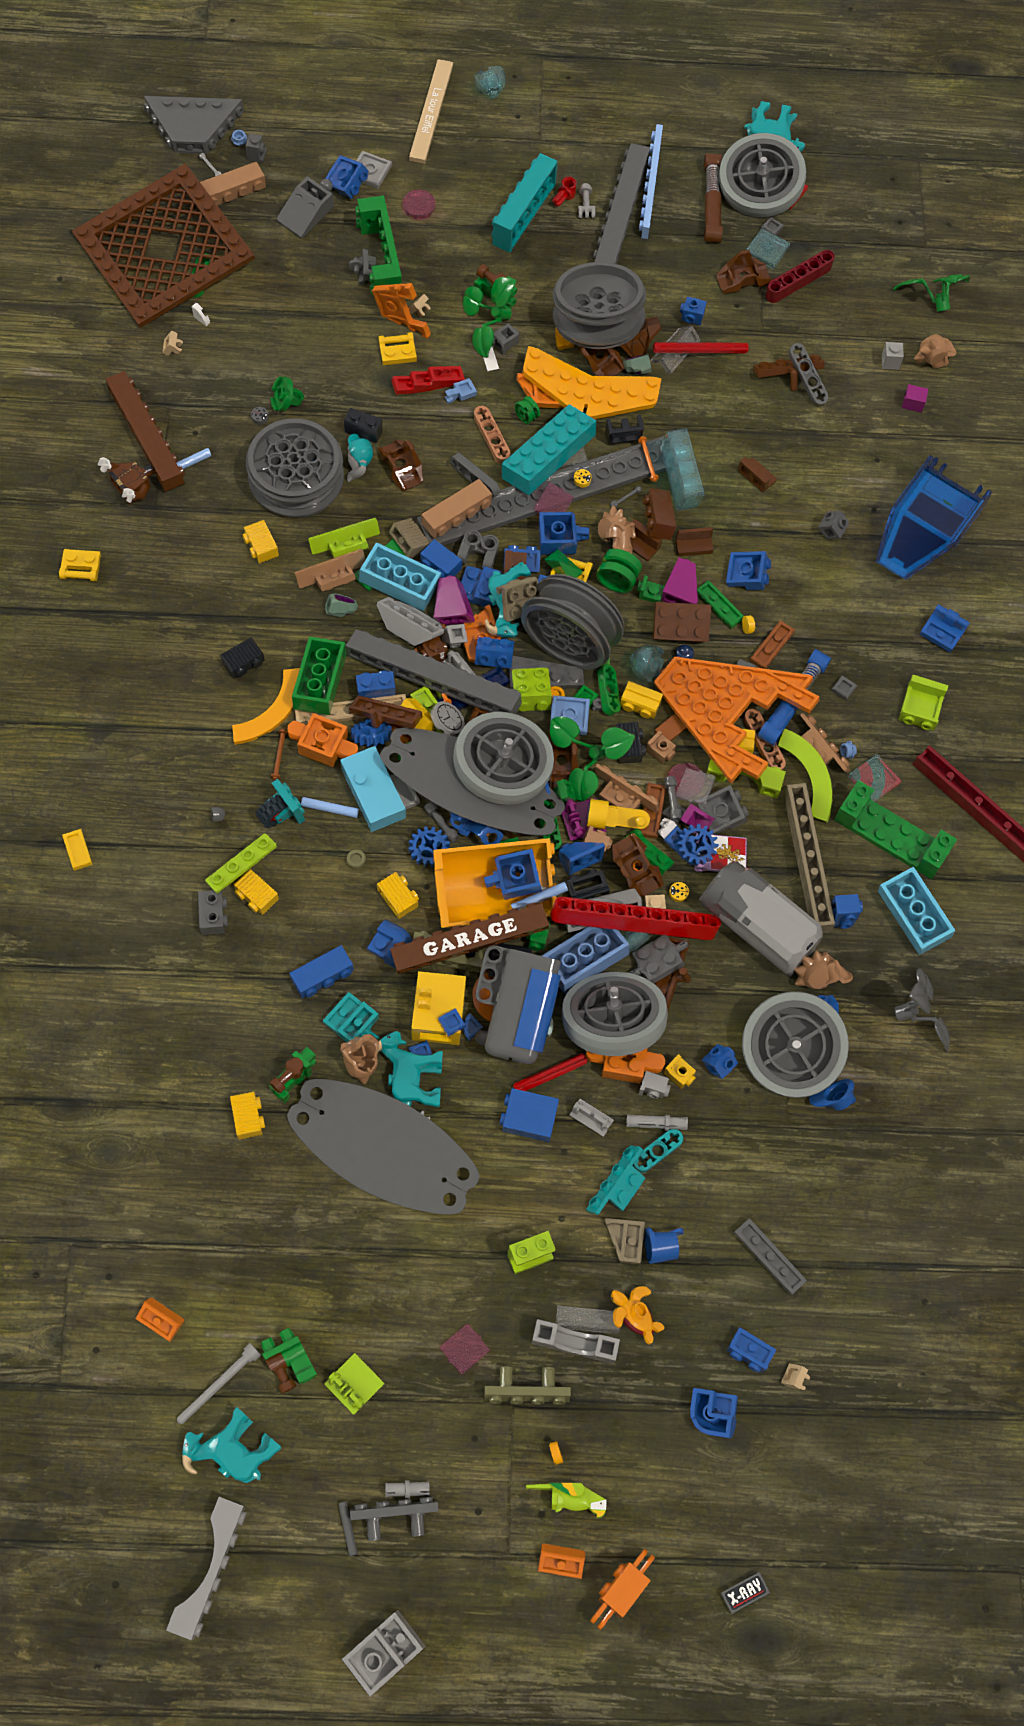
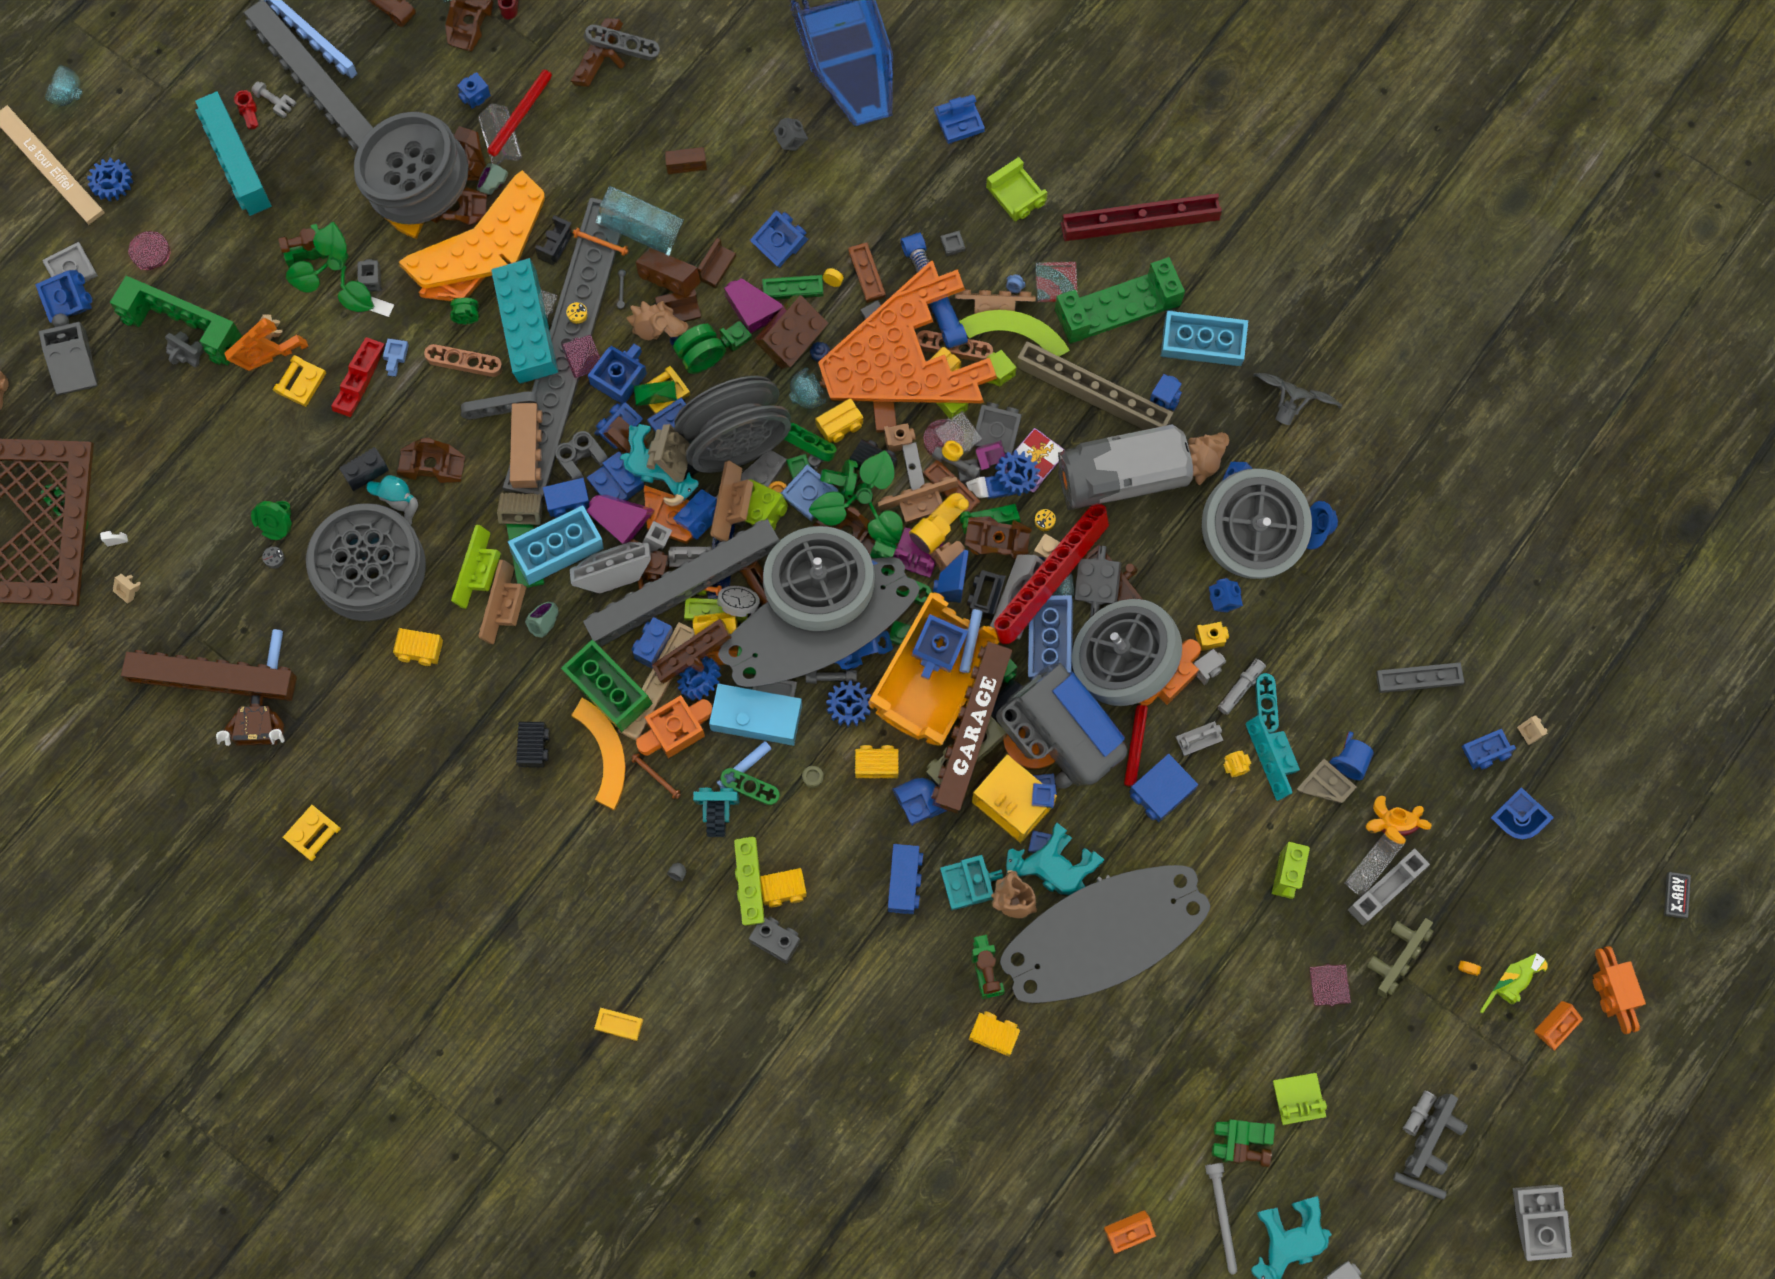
camera: 50 degrees left, 5 degrees up
none -> blue gear [87,158,133,201]
none -> medium nougat bracket [710,461,753,542]
none -> green beam [720,768,779,805]
none -> green tile [820,460,858,501]
none -> light grey piece [902,443,925,490]
none -> yellow tile [942,441,963,461]
none -> yellow gear [1223,751,1251,777]

